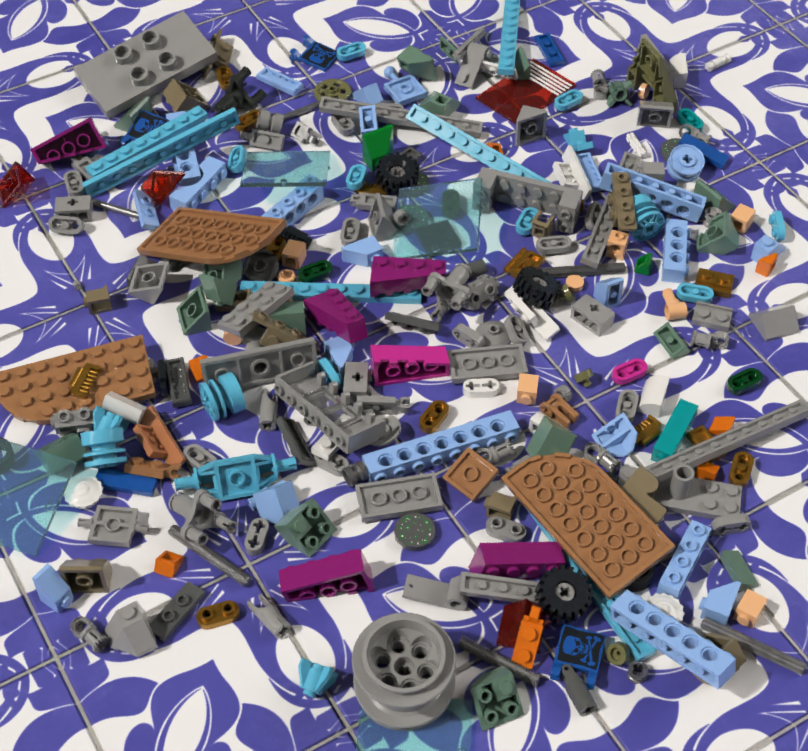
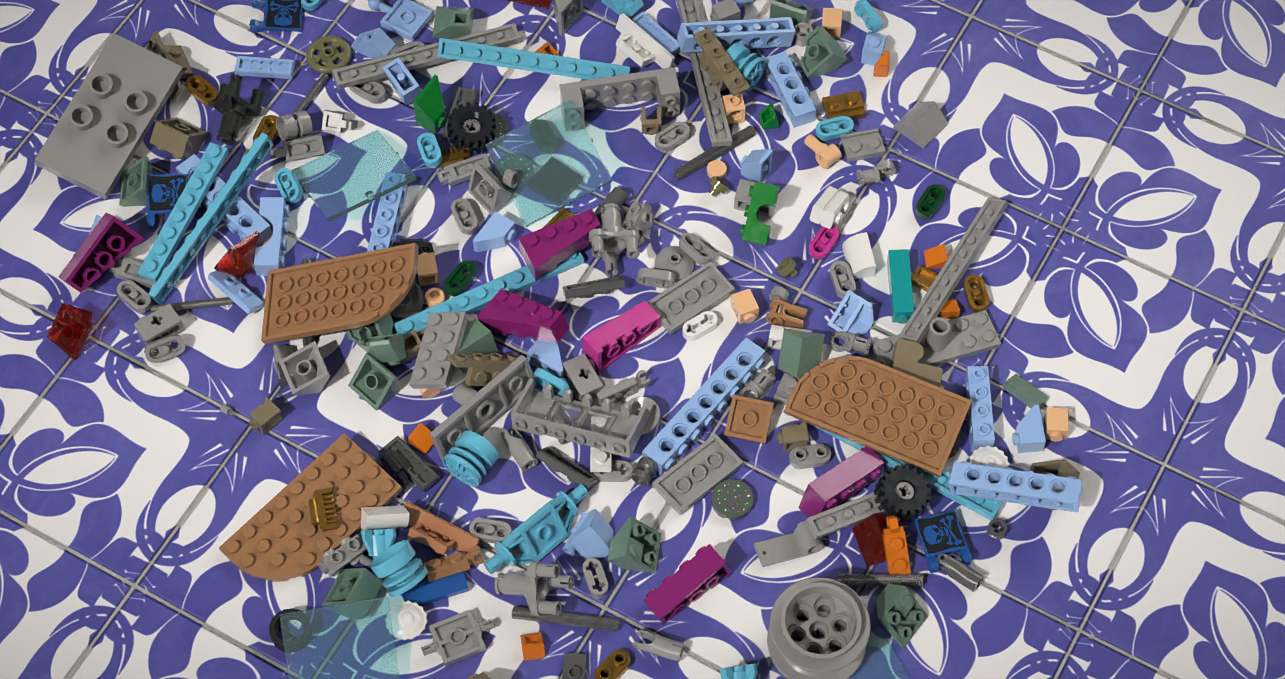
camera: 30 degrees left, 10 degrees up
pearl gold plate [419,400,449,433] -> none
white bracket [503,286,560,341] -> none
pearl gold plate [504,247,545,278] -> none
black bush [513,266,562,309] -> none
medium azure plate [515,207,538,236] -> none
light grey plate [584,201,602,231] -> none
olive tile [606,641,630,665] -> none
pearl gold piece [634,415,661,446] -> none
sand green slope [653,322,691,360] -> none
flat silver axle [700,617,807,675] -> none
light grey beam [711,513,752,536] -> none
none -> green arch [740,181,780,246]
none -> white brick [809,186,850,229]

